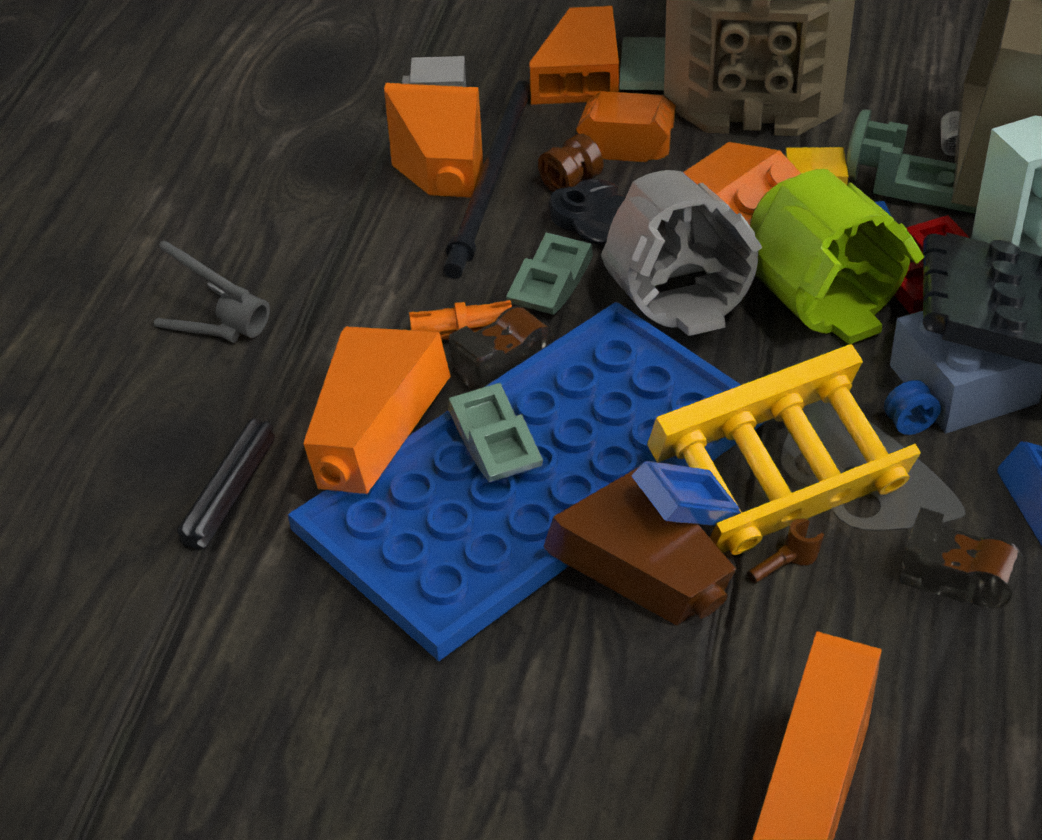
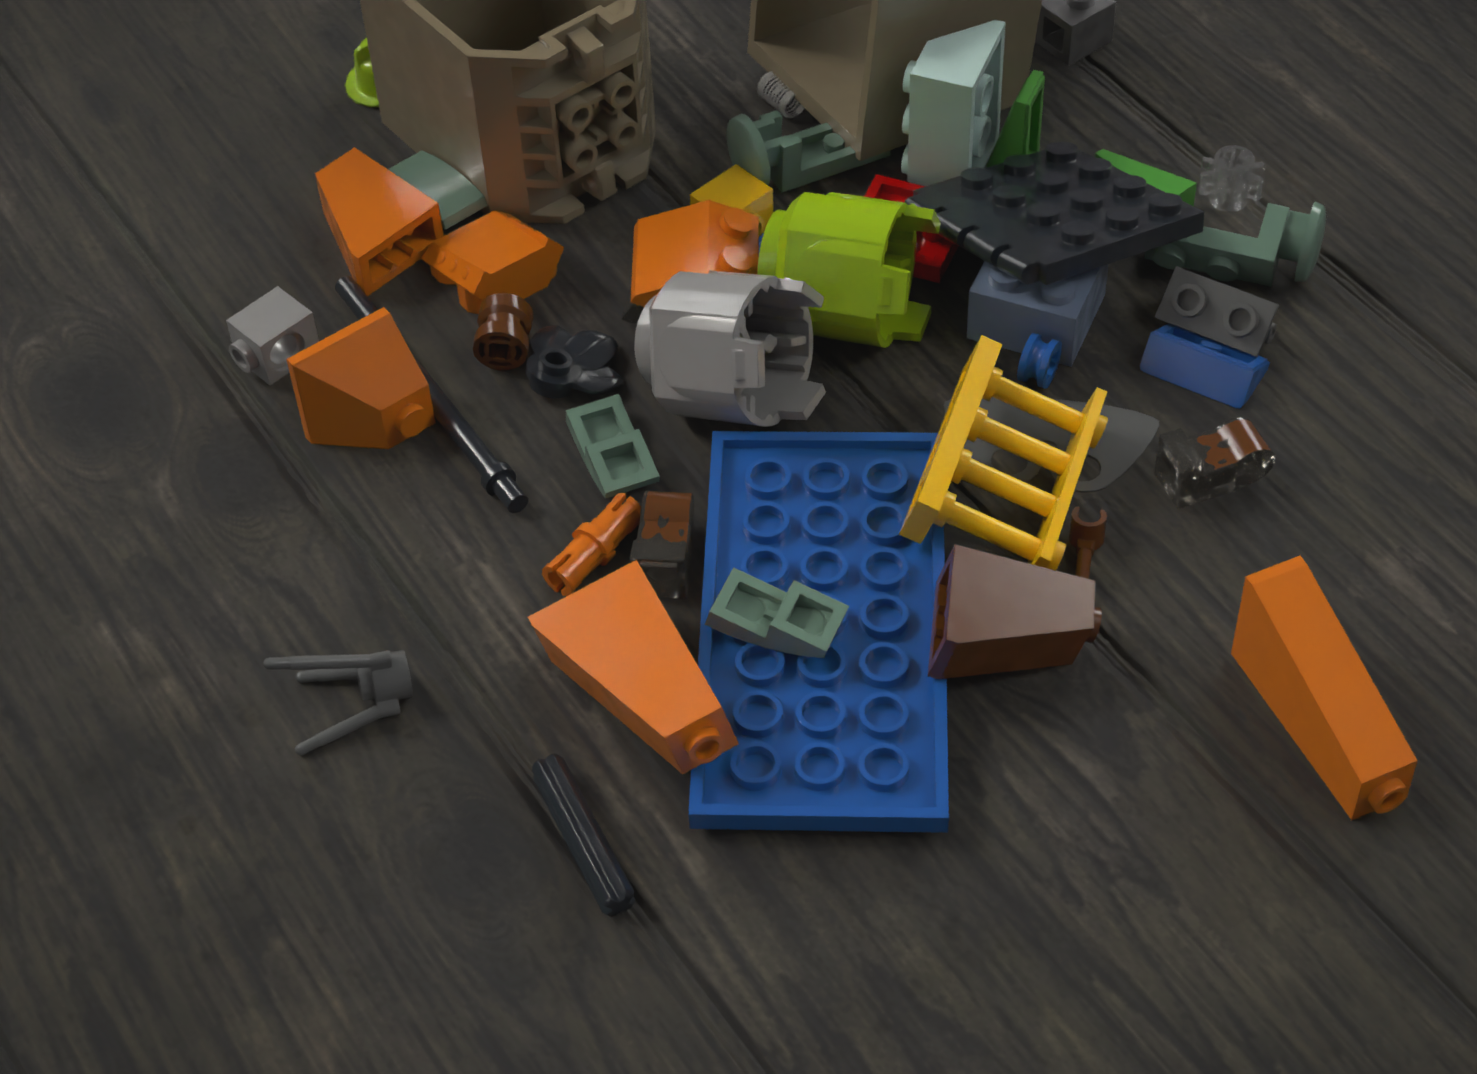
camera: 45 degrees left, 5 degrees up
blue tile [631,461,741,526] -> none

